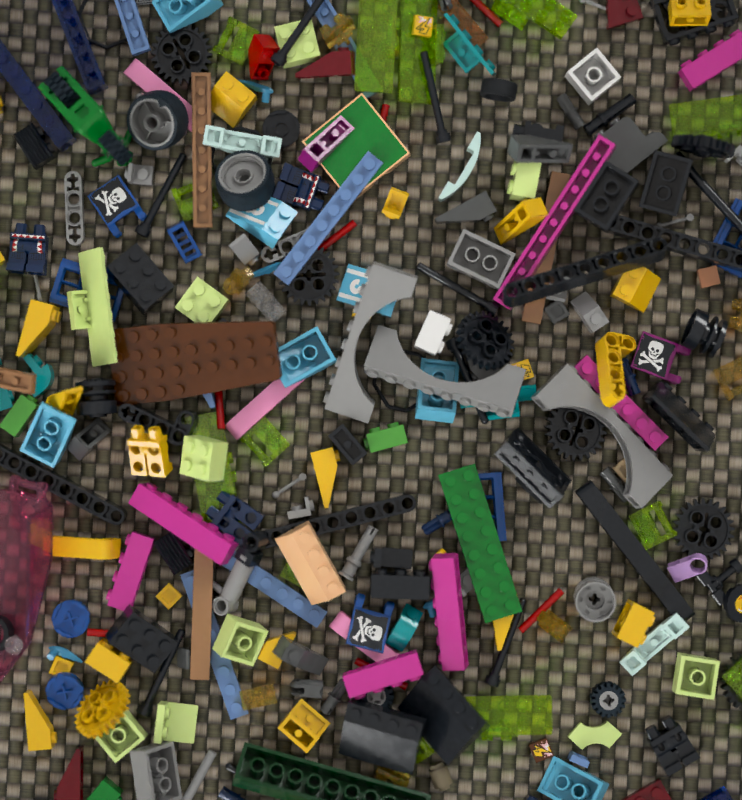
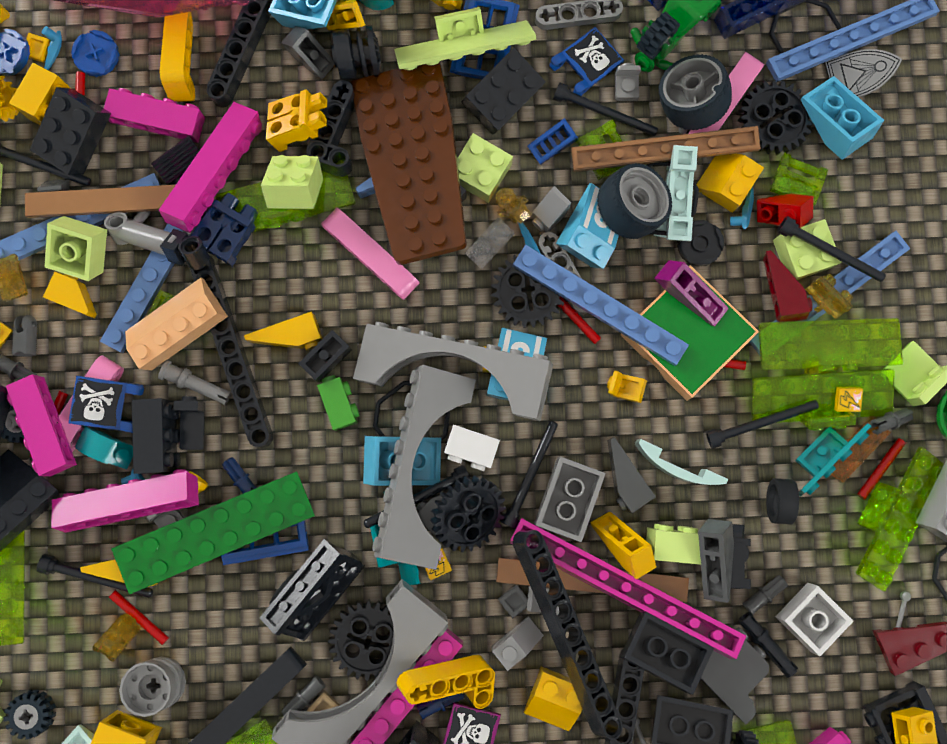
camera: 80 degrees right, 5 degrees down
yellow tile [155,582,183,610] -> none
red bar [215,391,225,430] -> none
clear neon green plate [240,416,291,468] -> none
light grey hinge [272,473,306,499] -> none
dark blue hips [273,162,330,211] -> none
dark grey slope [273,635,329,676] -> none
medium azure slope [279,327,336,388] -> none
light grey bracket [287,496,315,519] -> none

